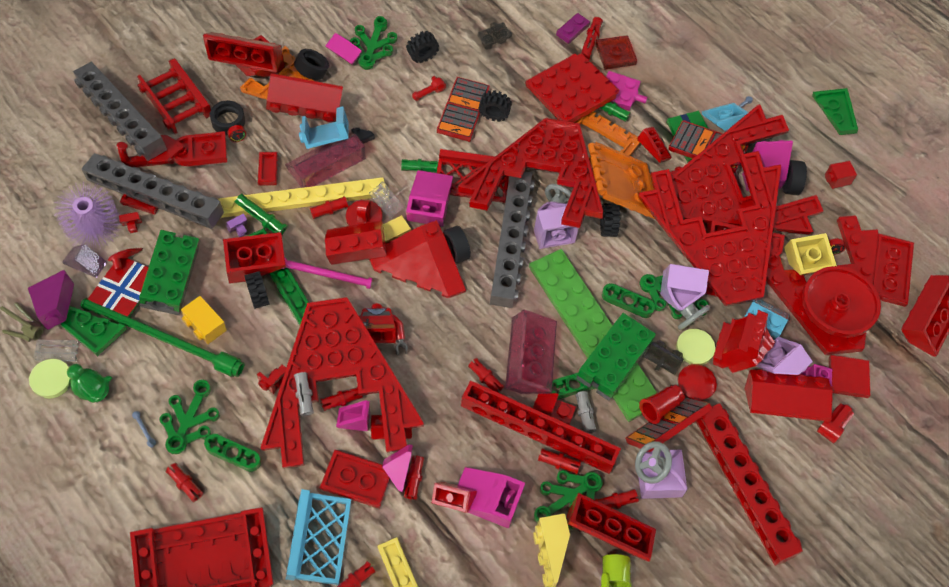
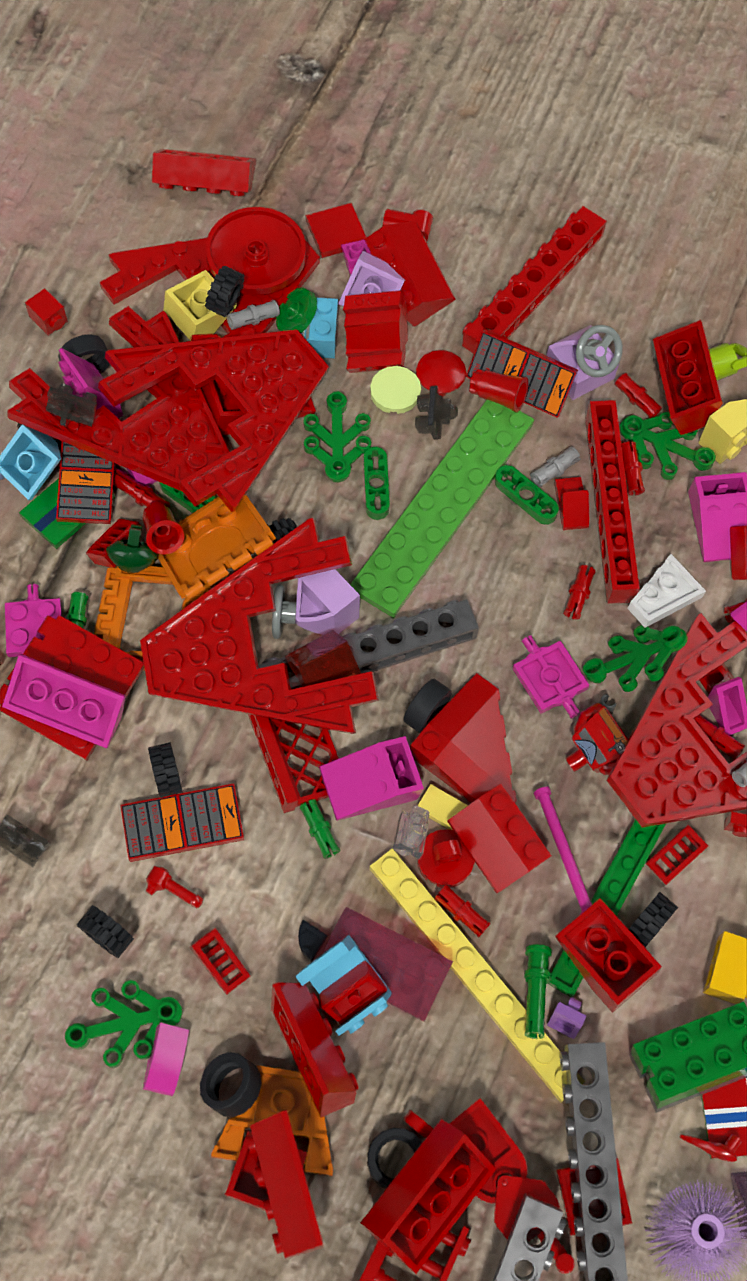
camera: 115 degrees left, 5 degrees up
red tile [119,212,142,234] -> none
red tile [258,152,278,186] -> none
clear pink slope [505,309,557,394] -> none
green piece [576,313,656,401] -> none
lavender piece [660,264,711,330] -> none
tile [829,238,845,255] -> none
red tile [872,233,914,307] -> none
none -> dark pink slope [2,654,126,749]
none -> clear smoke hips [46,383,97,427]
none -> dark green piece [106,524,158,573]
none -> red plant [143,501,184,554]
none -> red slope [190,928,250,995]
none -> black tyre [205,266,245,317]
none -> light grey pin [227,300,280,330]
none -> green tile [276,287,317,333]
none -> clear red slope [285,630,361,687]
none -> red slope [320,960,388,1025]
none -> red slope [360,1119,496,1274]
none -> dark pink plate [512,635,590,719]
none -> green plant [583,625,688,692]
none -> white wing [627,554,706,627]
none -> red slope [646,825,708,885]

